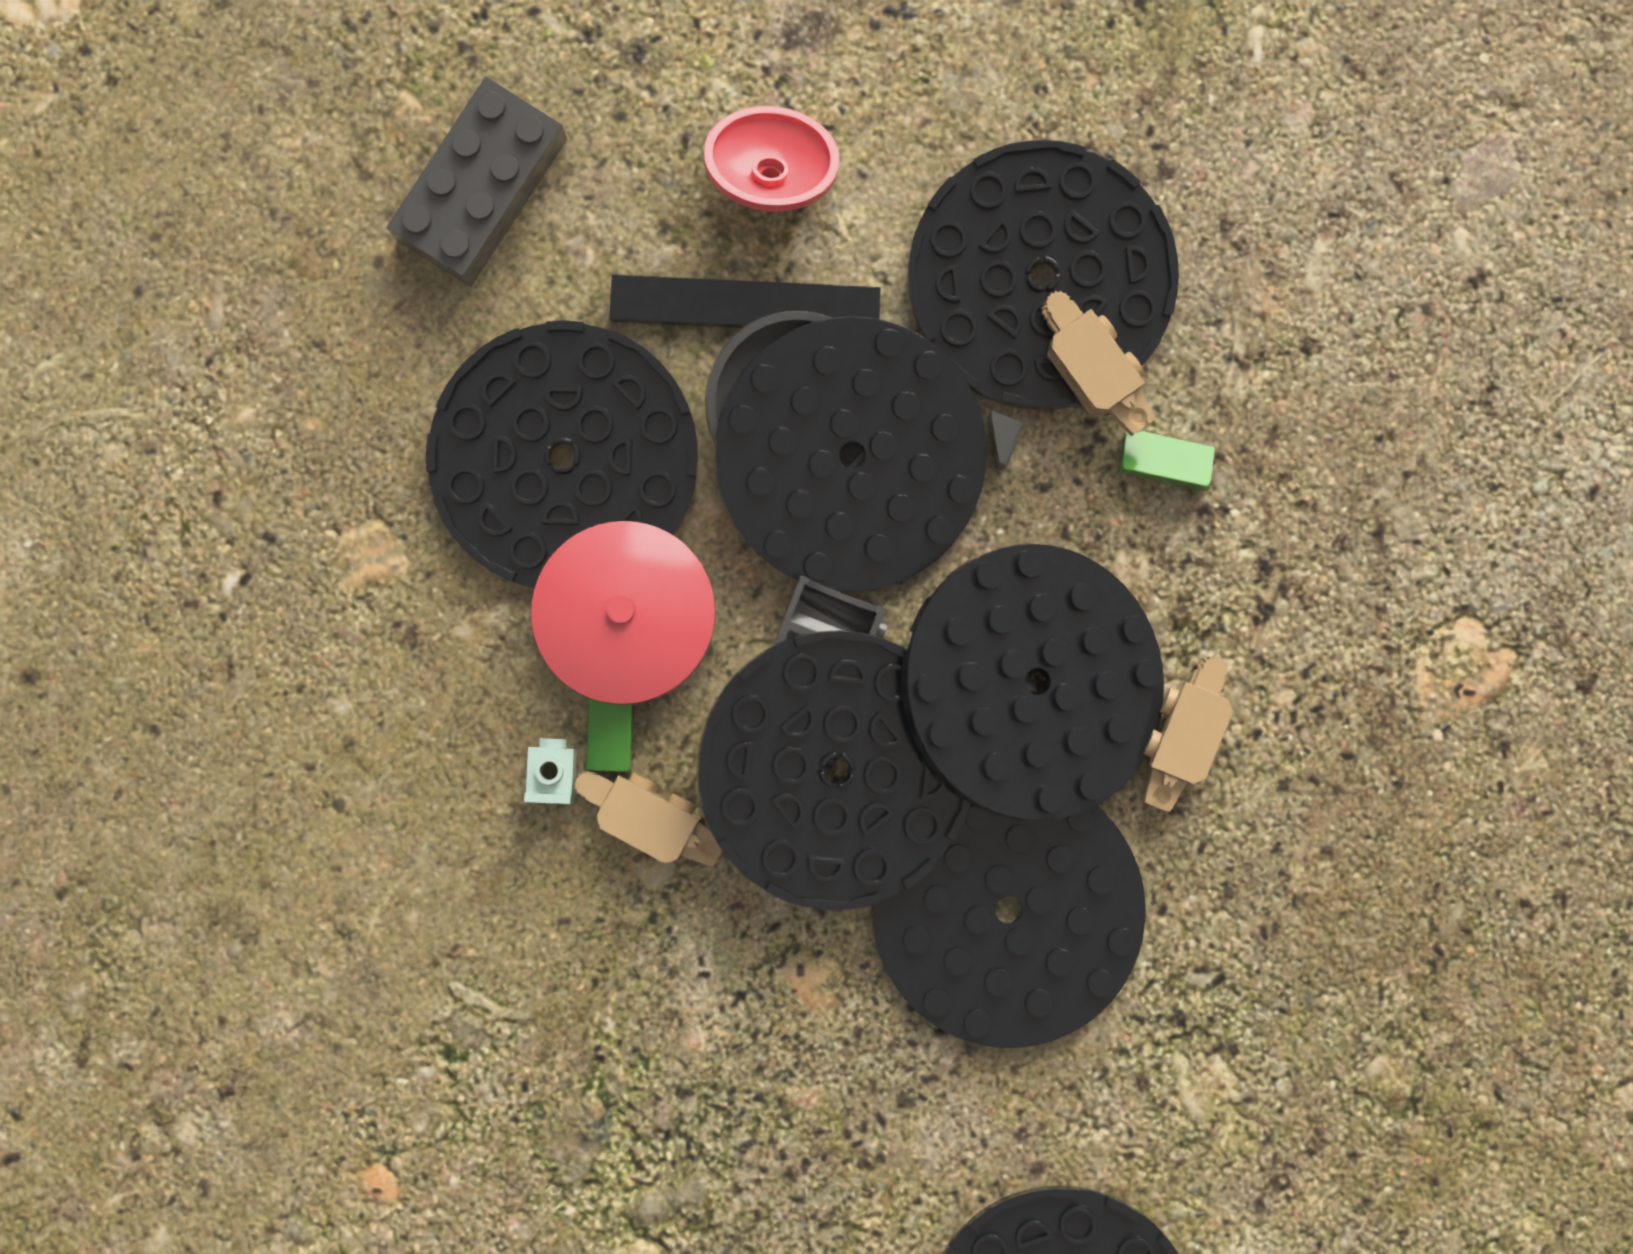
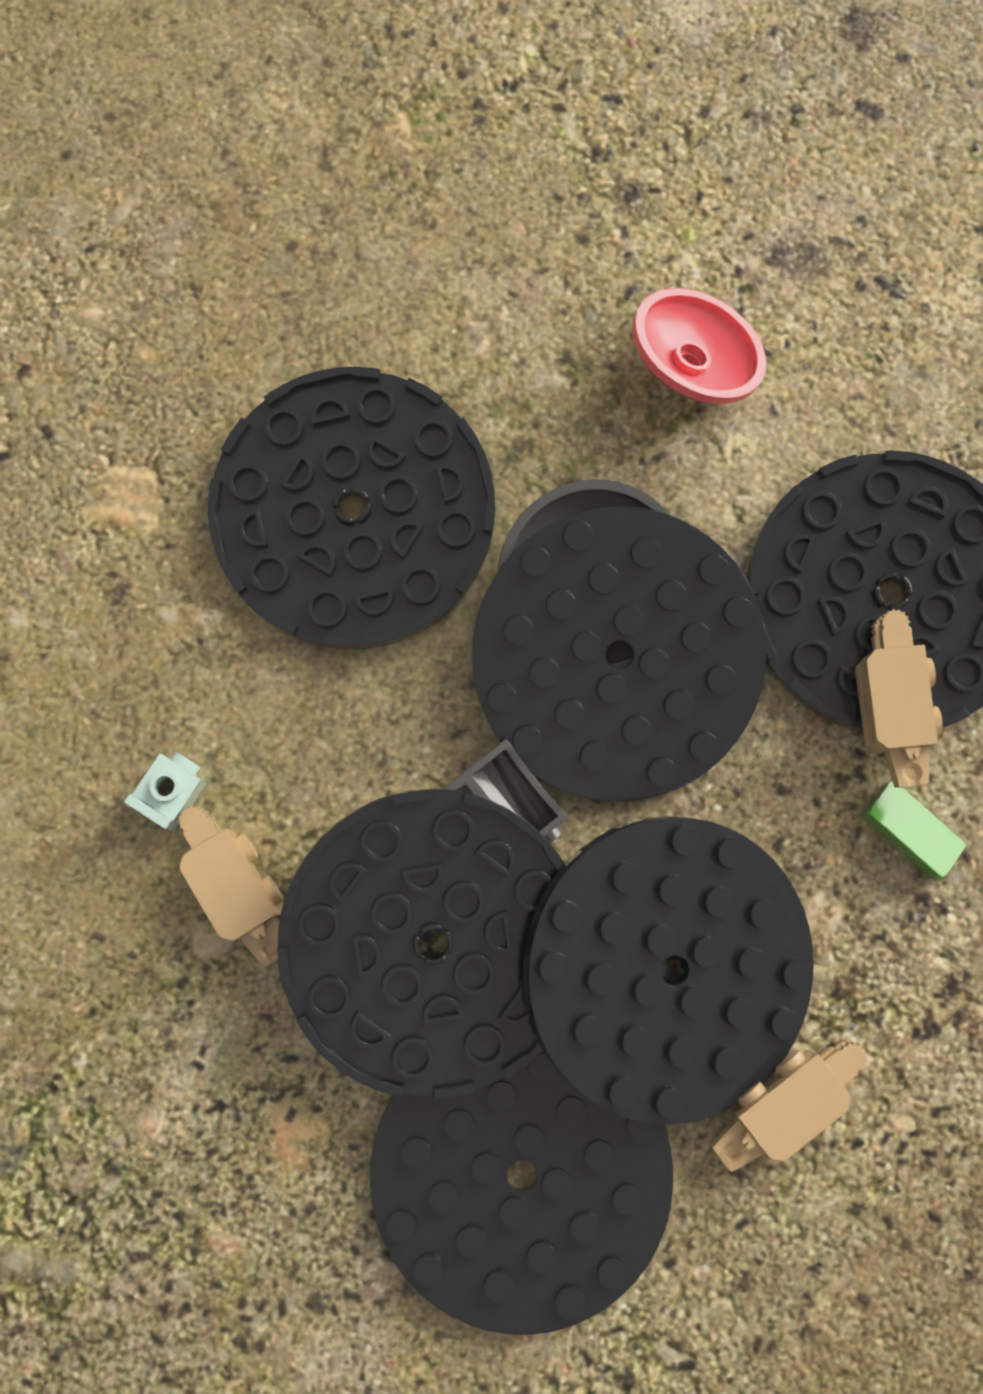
camera: 30 degrees right, 5 degrees down
dark grey brick [386,76,568,287] -> none
coral dish [531,521,716,705] -> none
bright green slope [587,698,635,772] -> none
black tile [609,274,881,328] -> none
dark grey slope [987,411,1023,470] -> none

